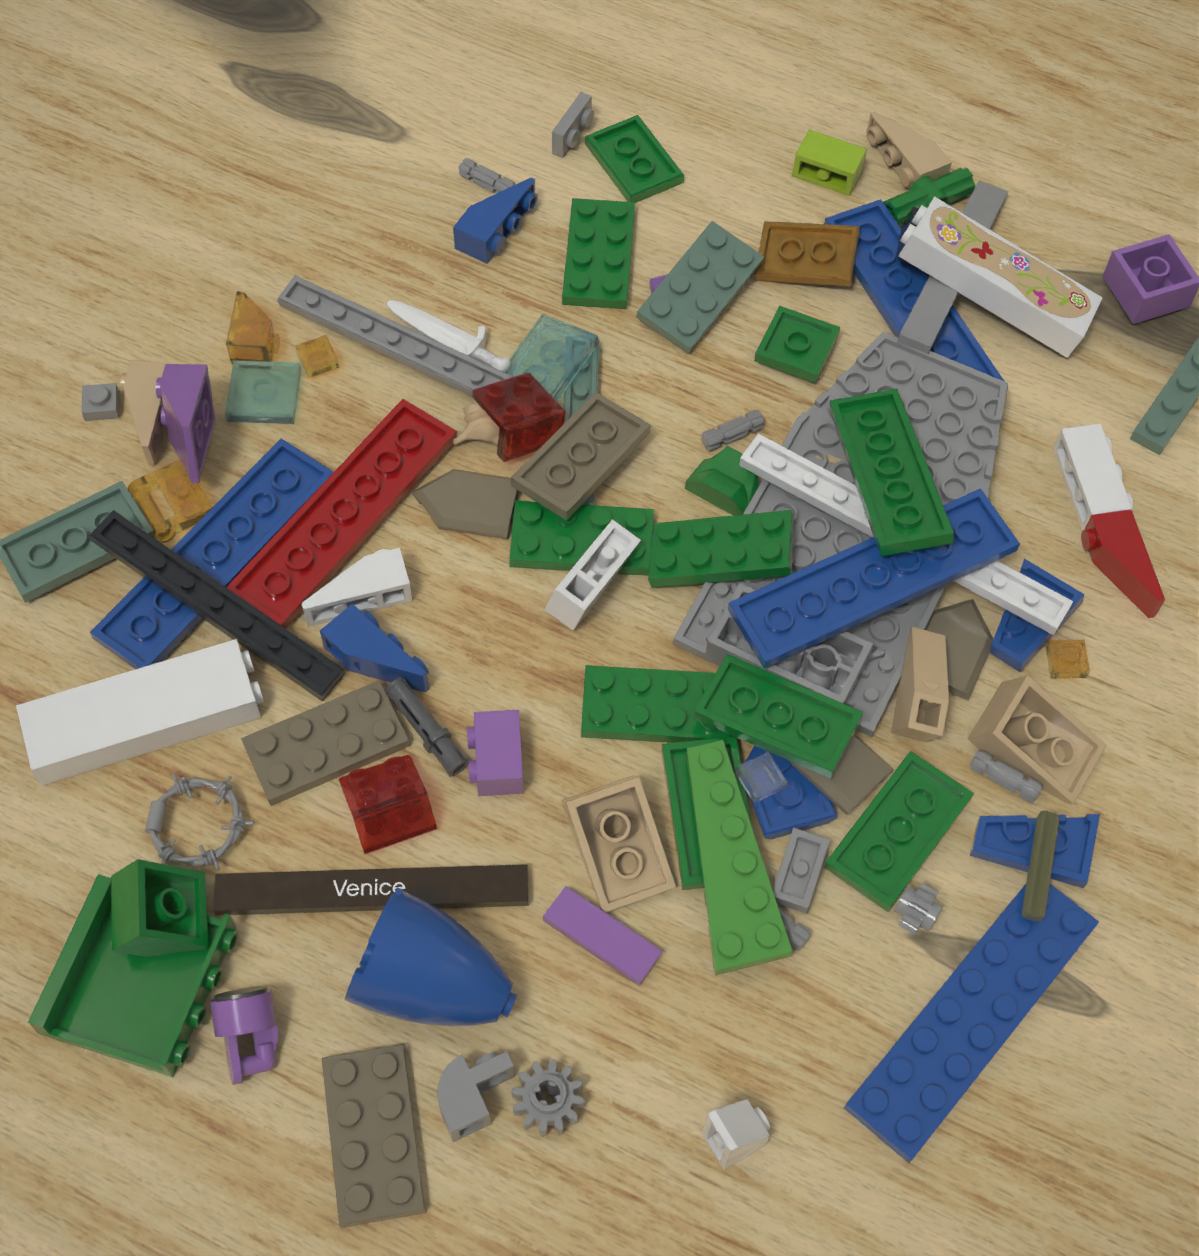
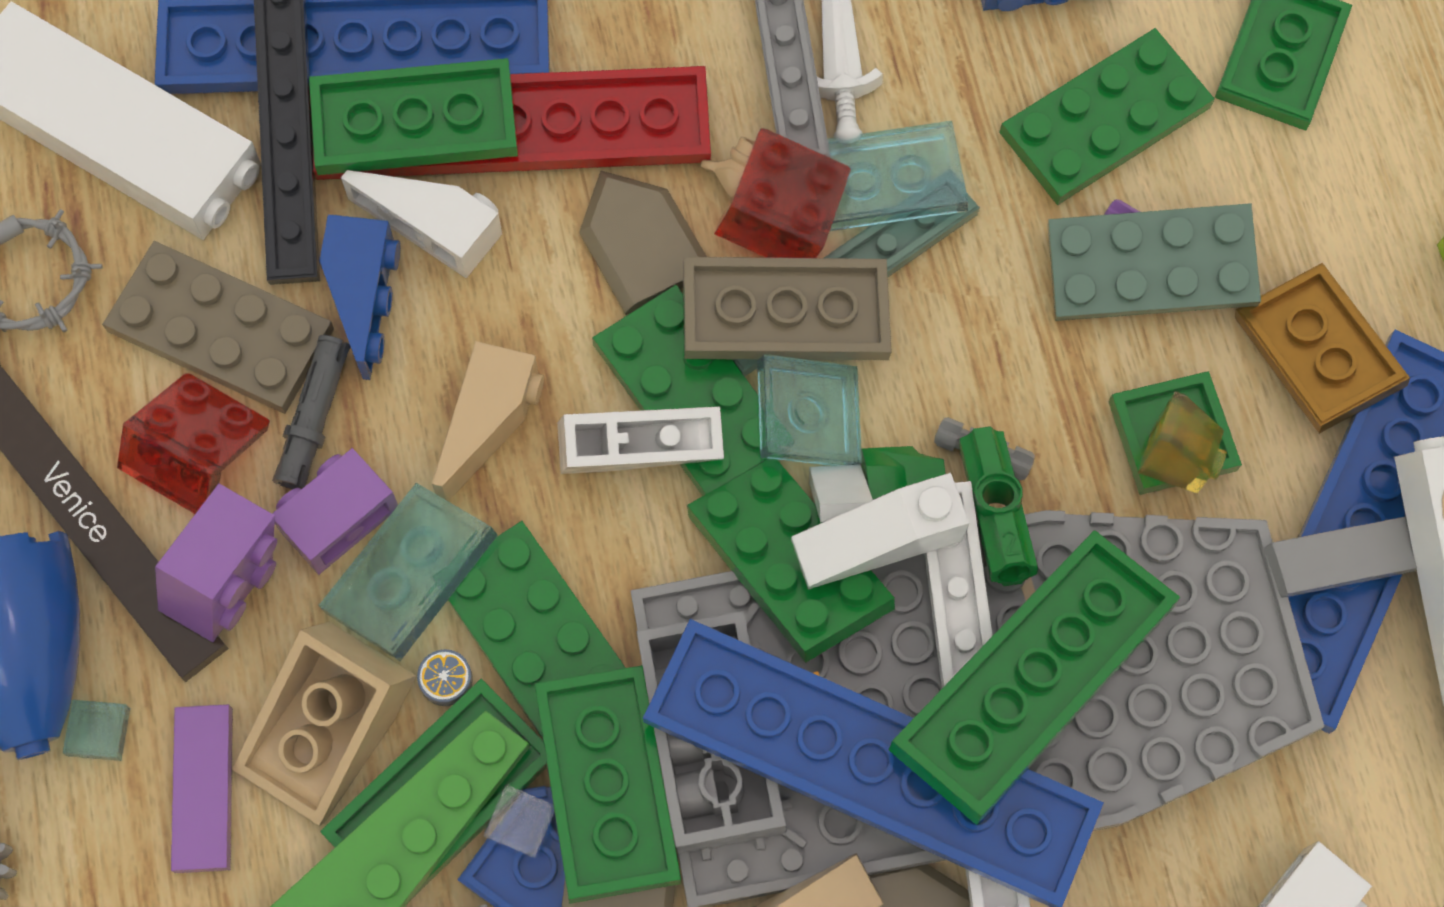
camera: 50 degrees right, 10 degrees up
none -> clear light blue tile [63,700,131,761]
none -> medium lavender brick [155,483,278,642]
none -> green plate [309,58,518,175]
none -> clear light blue tile [319,483,498,661]
none -> sand blue tile [417,649,473,706]
none -> tan slope [432,341,544,502]
none -> clear light blue tile [757,354,862,466]
none -> white slope [791,473,970,589]
none -> white tile [809,464,873,523]
none -> green piece [959,426,1038,587]
none -> clear yellow slope [1138,391,1226,494]

